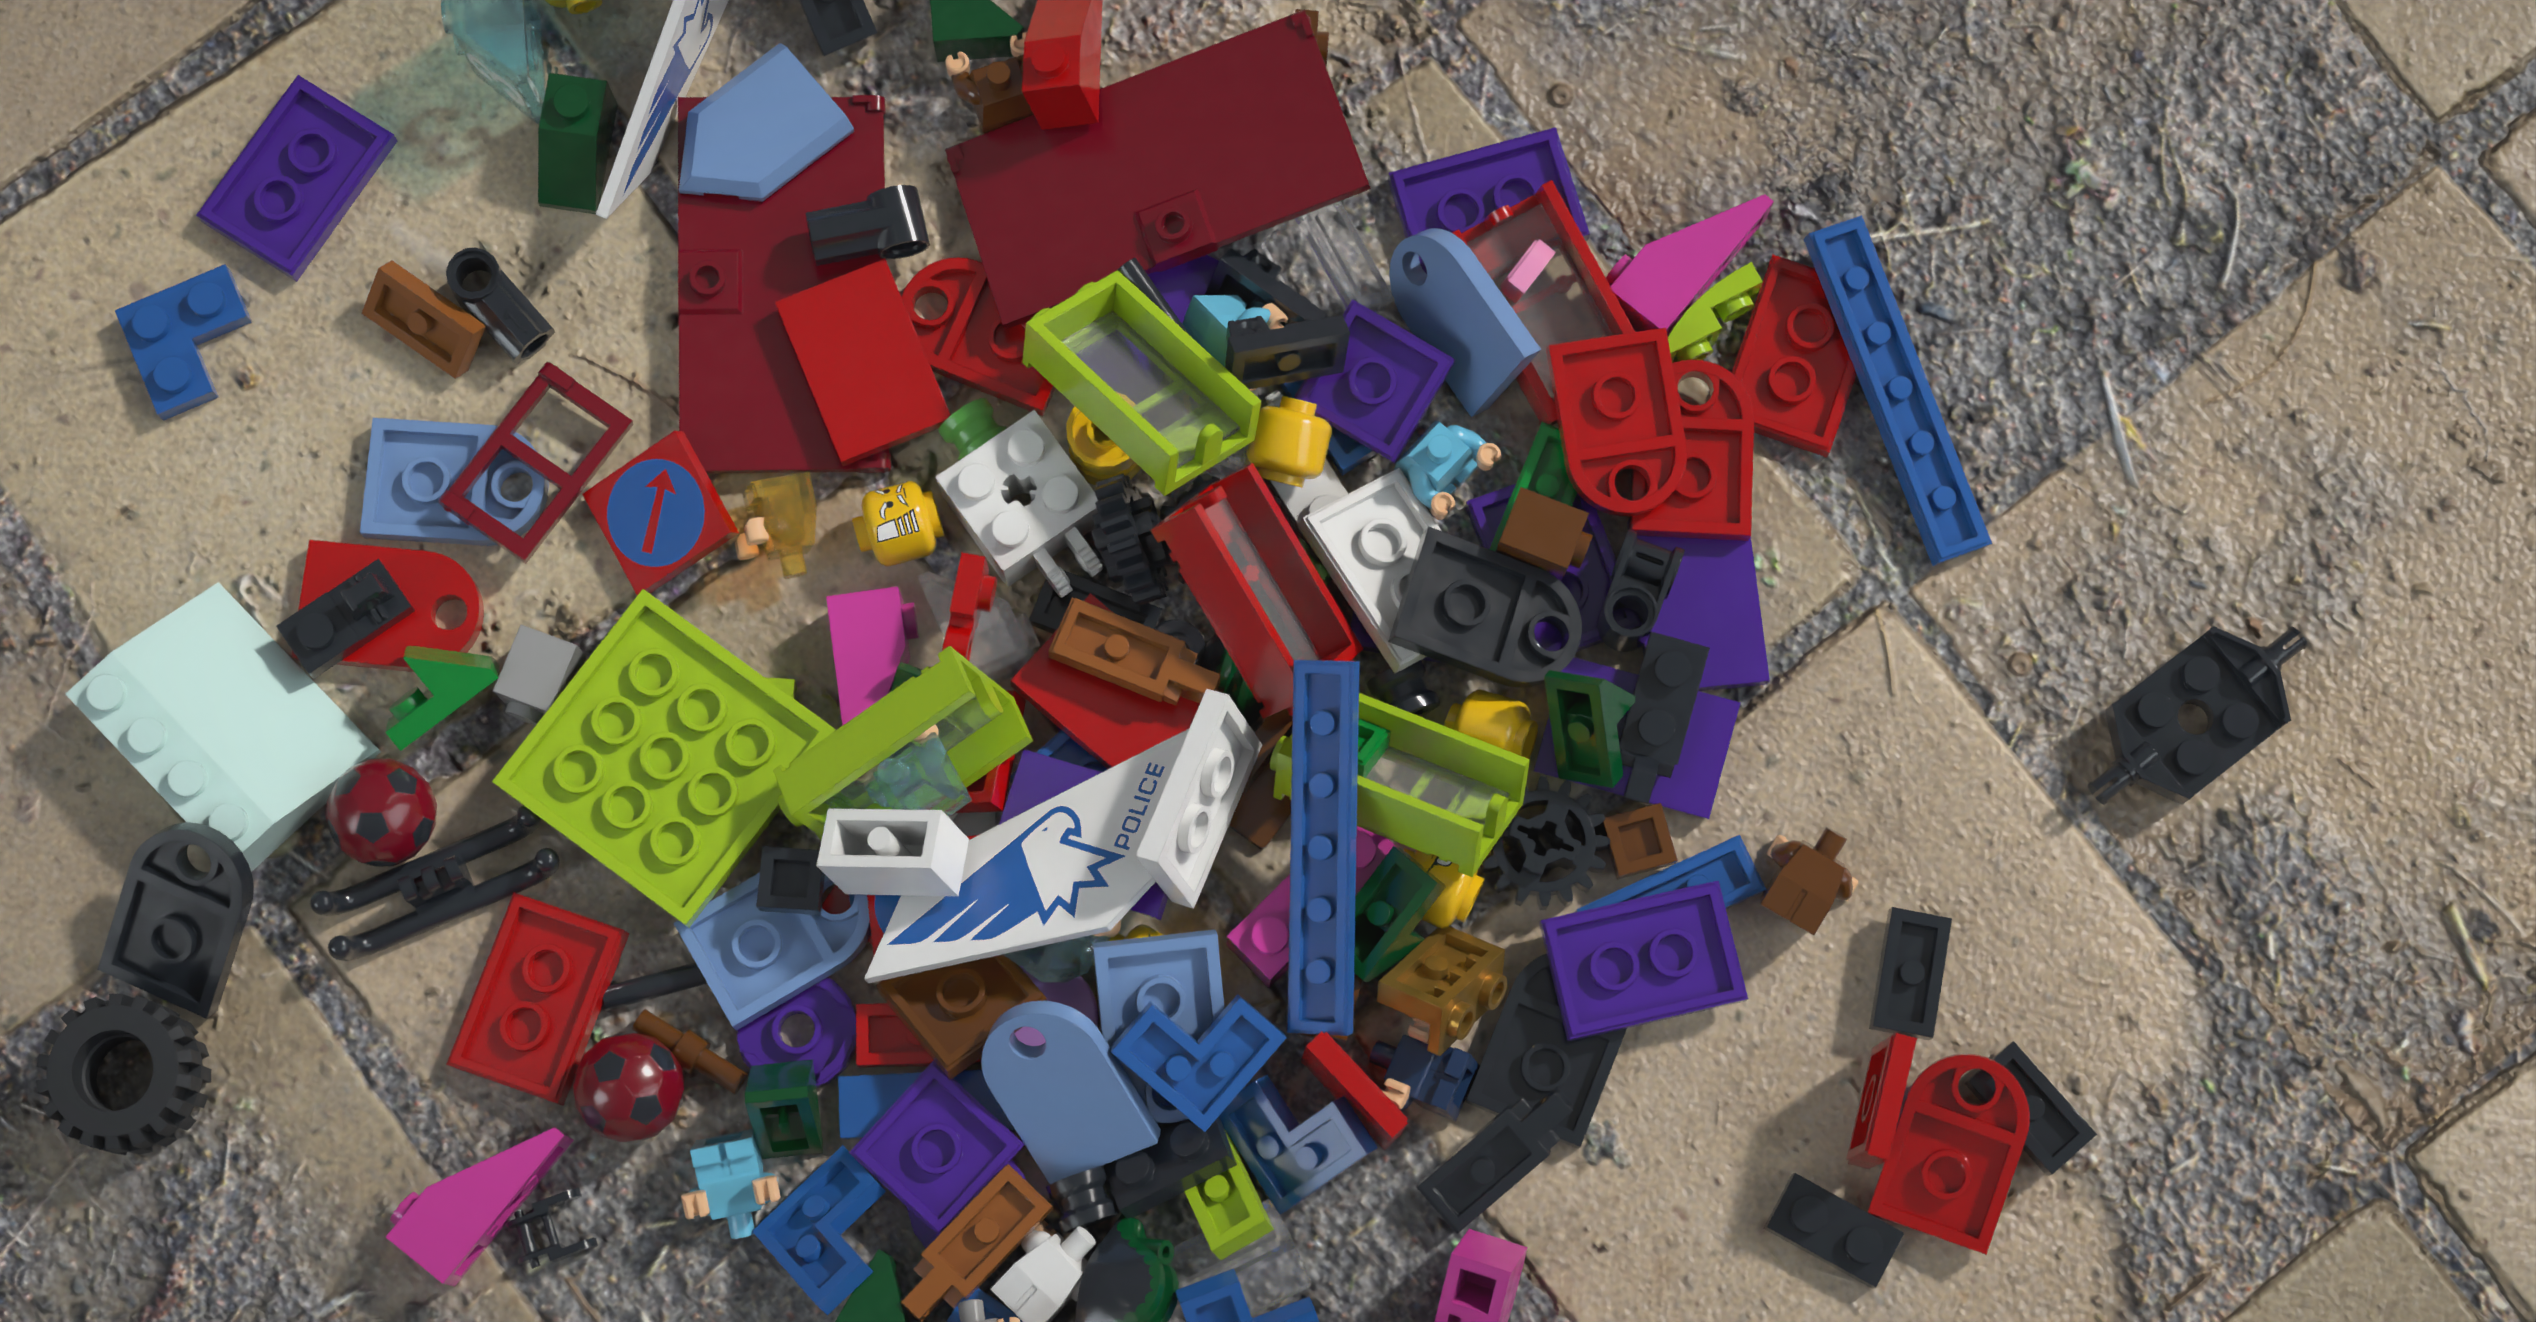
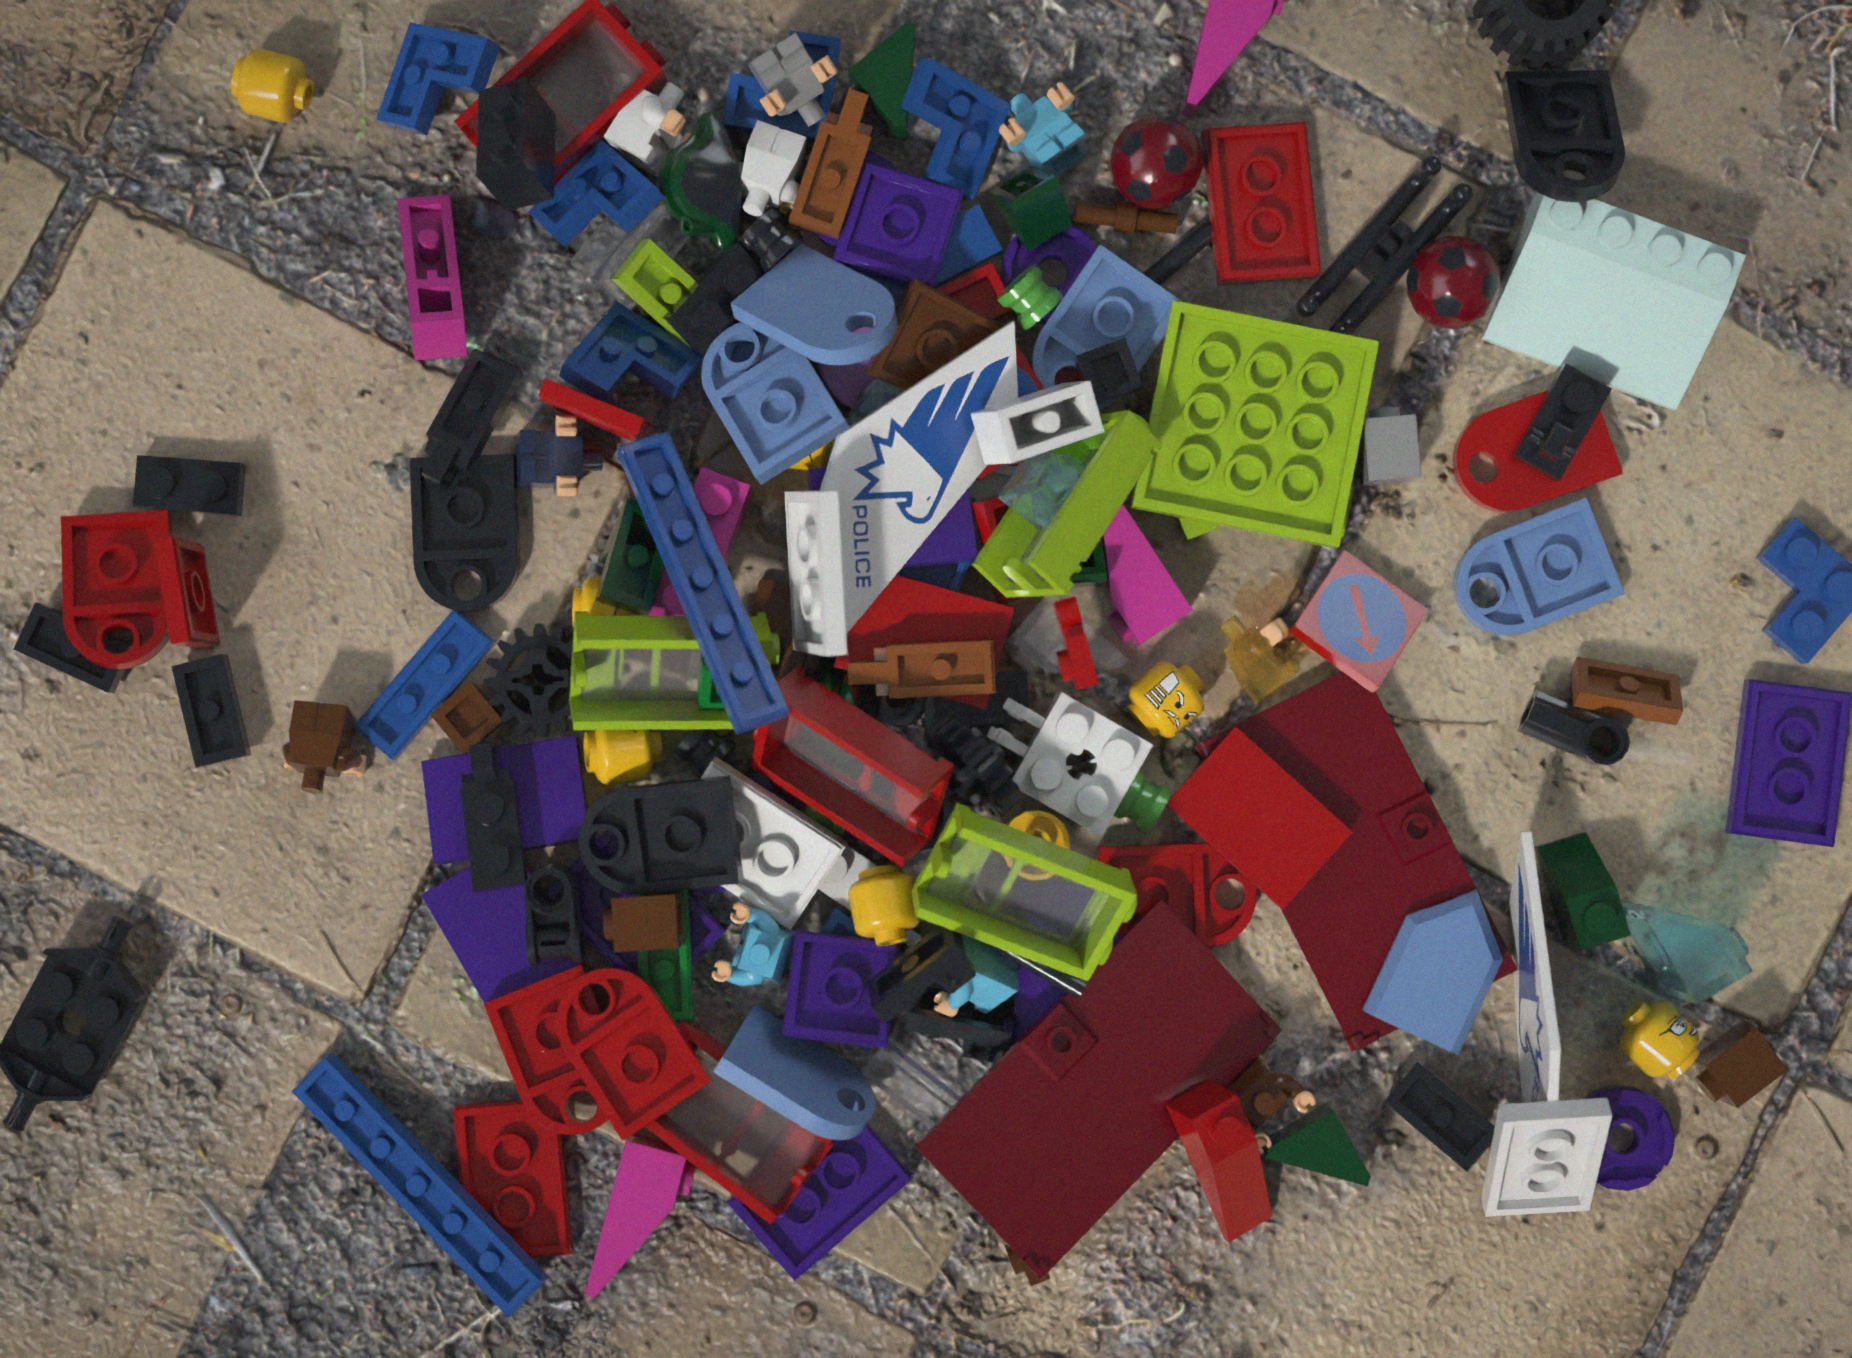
camera: 155 degrees right, 10 degrees up
green slope [385,646,500,751] -> none
dark red window [438,362,634,564] -> none
black piece [506,1188,598,1269] -> none
black piece [805,185,930,266] -> none
blue plate [1110,994,1287,1132] -> none
pearl gold bracket [1377,926,1507,1056] -> none
bright pink tile [1500,239,1556,303] -> none
dark purple tile [1539,880,1748,1041] -> none
dark green slope [1544,670,1635,788] -> none
lime slope [1668,262,1763,363] -> none
none -> bright green wheel [996,264,1063,331]

